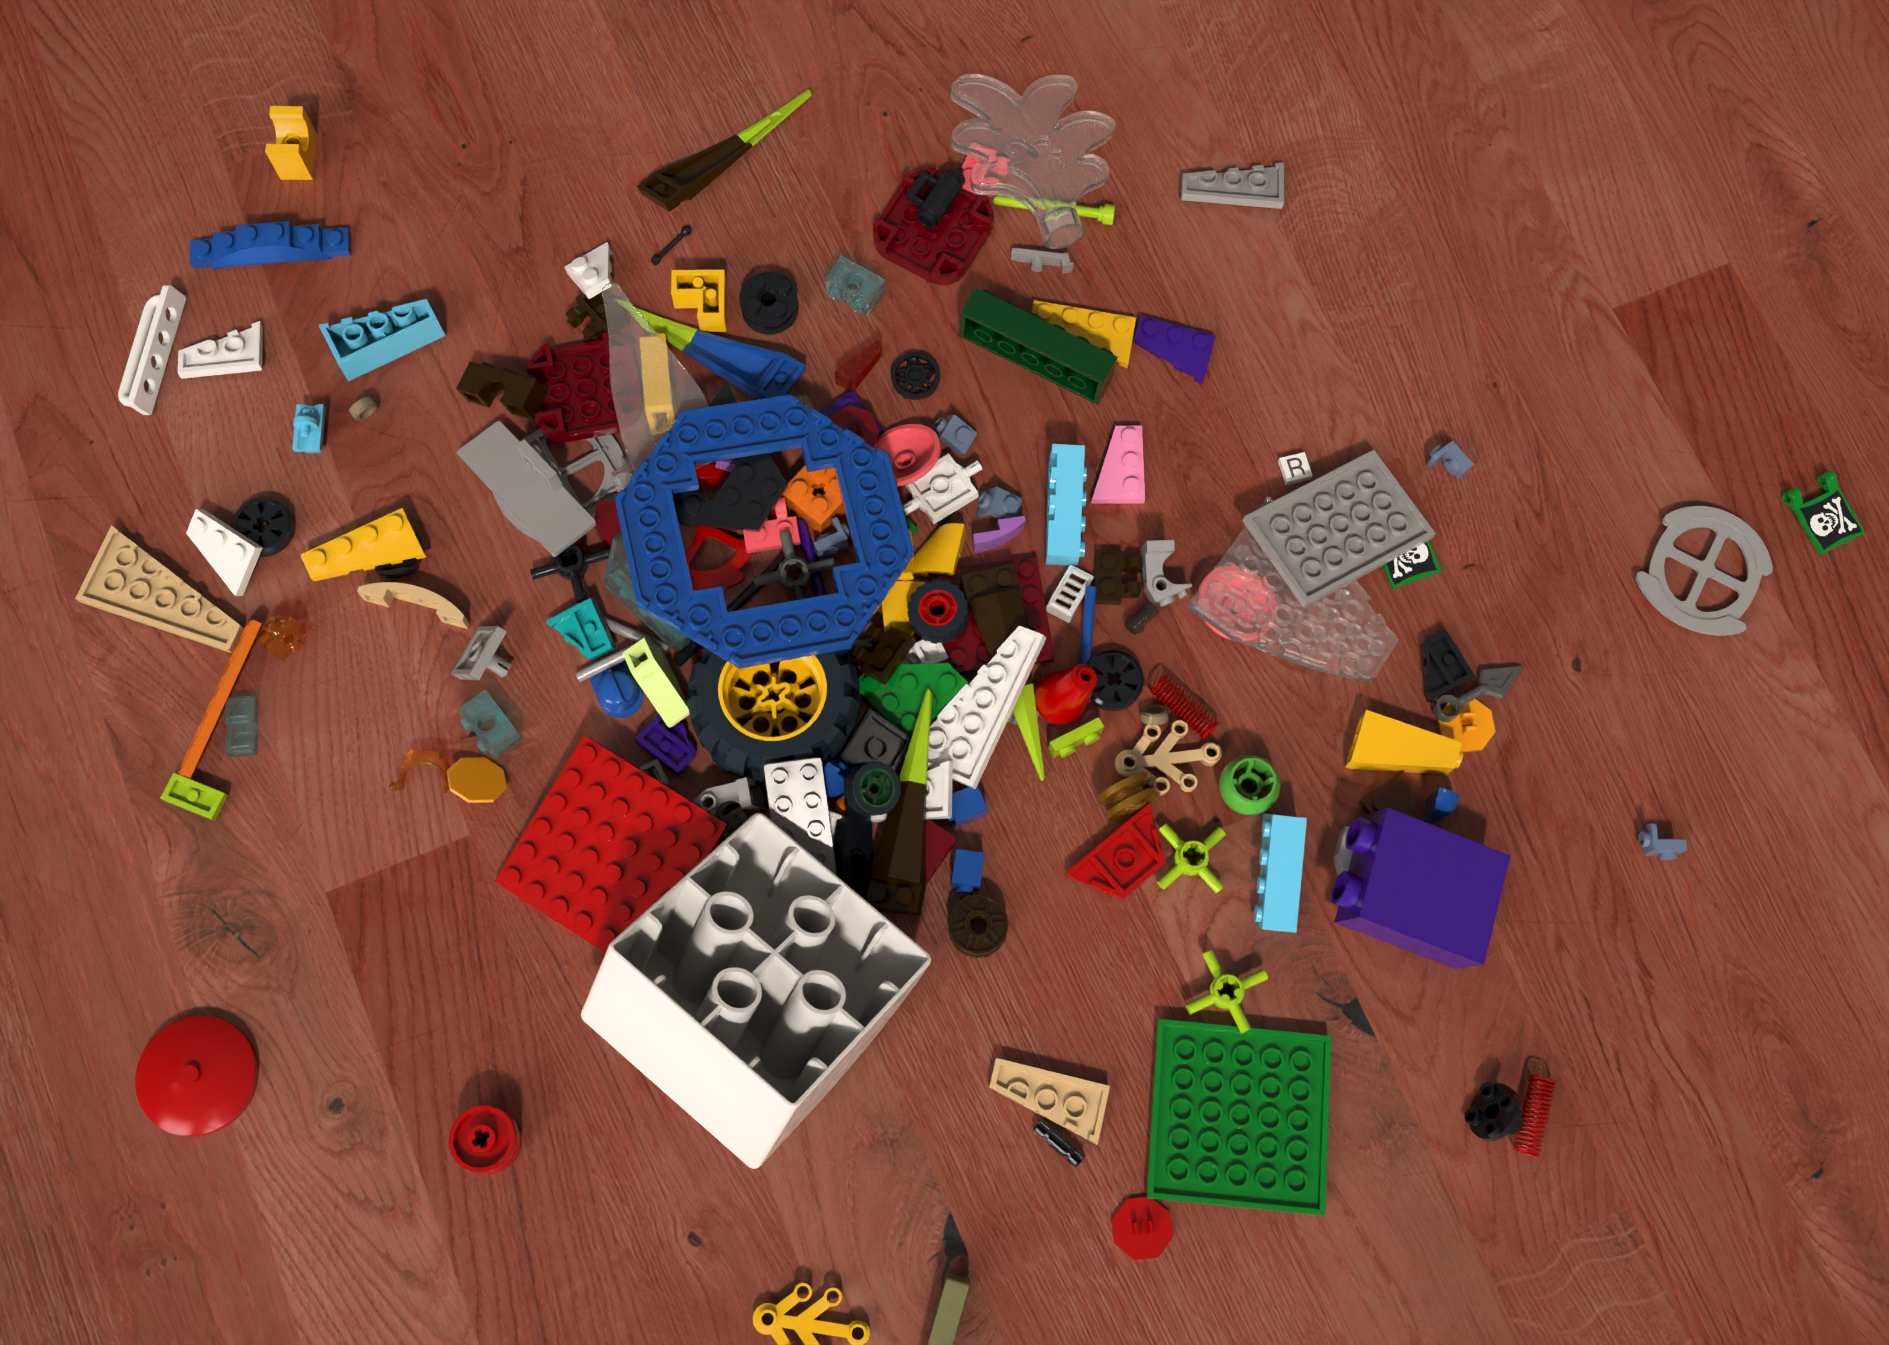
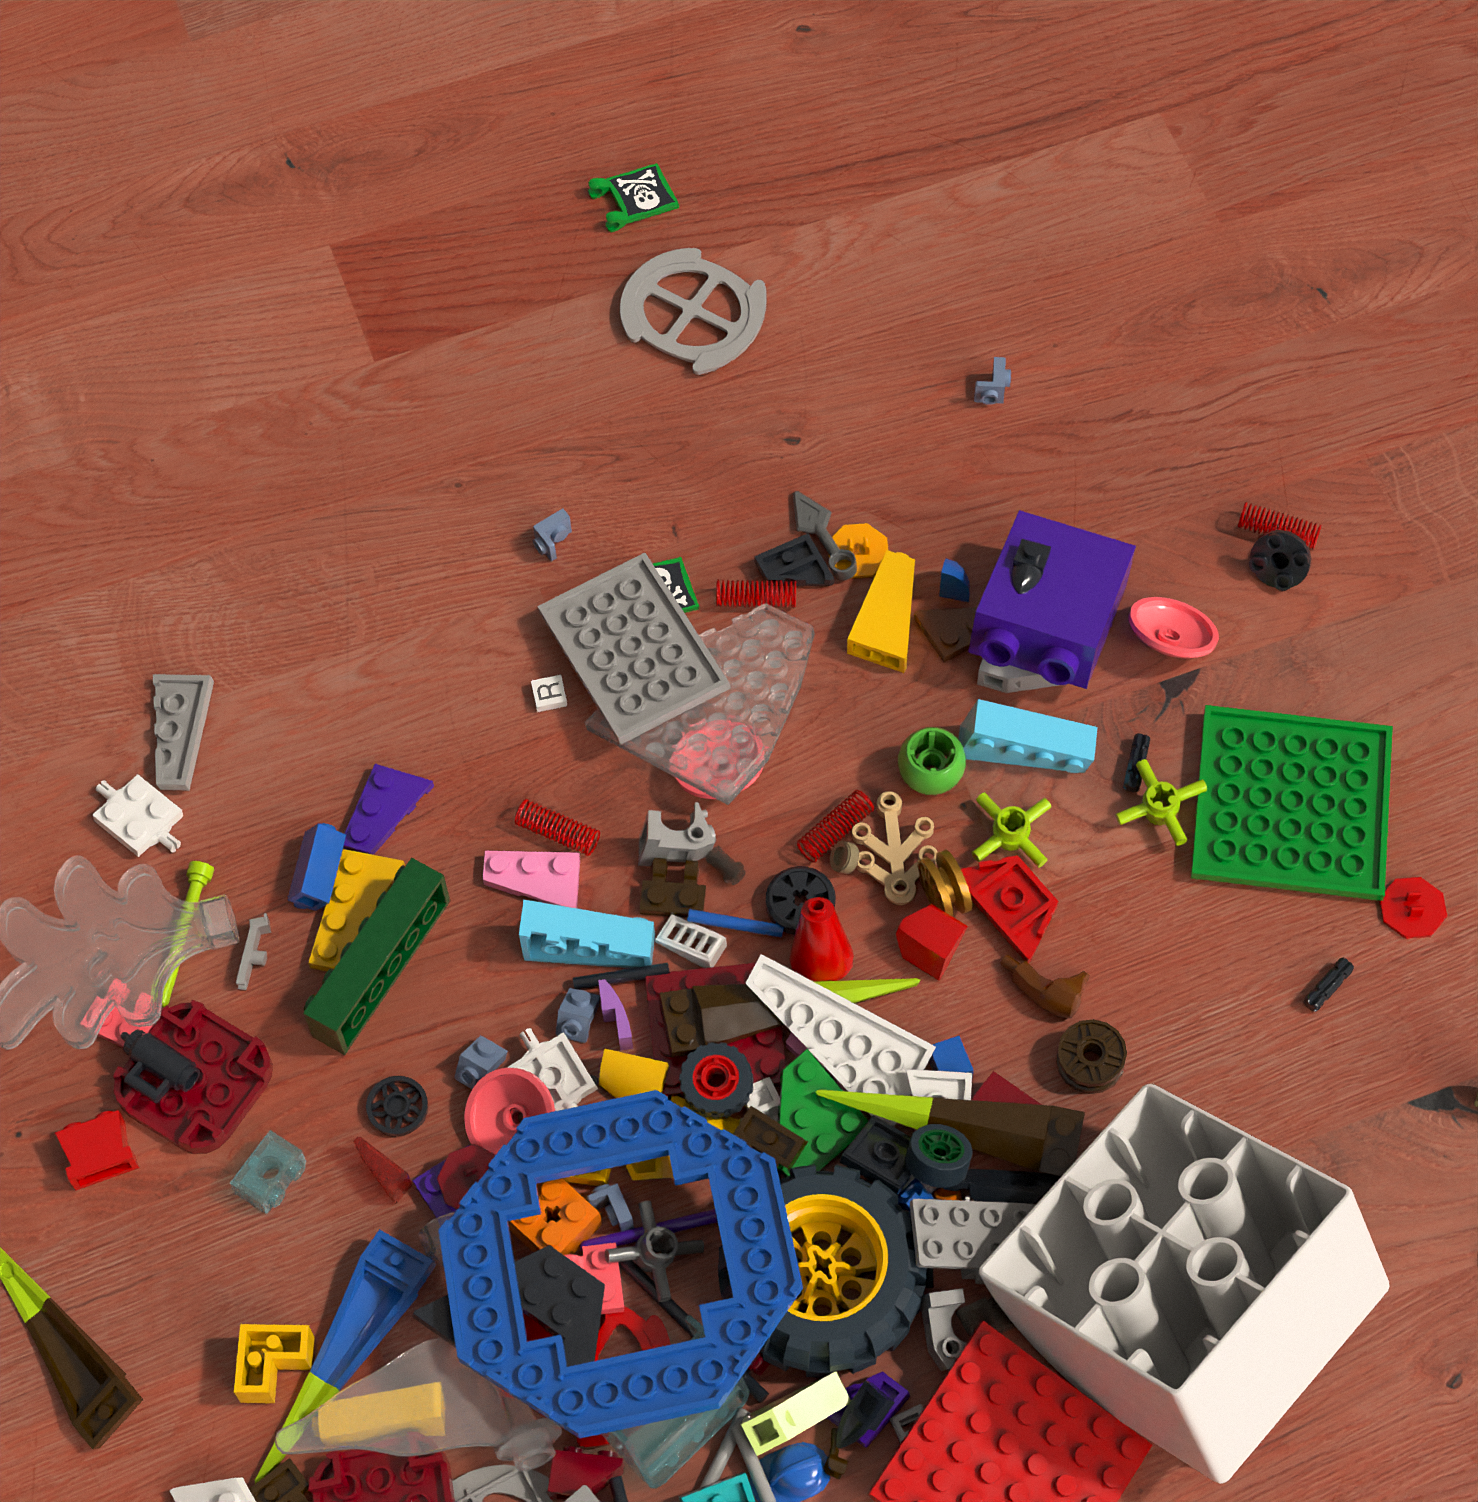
camera: 80 degrees left, 10 degrees down
black hinge [651,226,691,266] -> none
black wheel [739,272,799,335] -> none
blue brick [951,849,985,894] -> none
tan wing [989,1058,1110,1145] -> none
lime plate [1048,717,1104,758] -> none
none -> red hips [55,1110,139,1191]
none -> white plate [93,774,183,857]
none -> blue brick [287,823,346,911]
none -> red piece [514,799,600,856]
none -> black bar [573,962,670,990]
none -> red piece [716,579,796,608]
none -> dark brown hand [823,1428,848,1480]
none -> black plate [836,1380,895,1449]
none -> red slope [896,904,968,981]
none -> reddish brown animal [1000,955,1090,1018]
none -> black plate [1011,539,1051,594]
none -> black axle [1123,733,1150,793]
none -> coral dish [1128,597,1219,659]

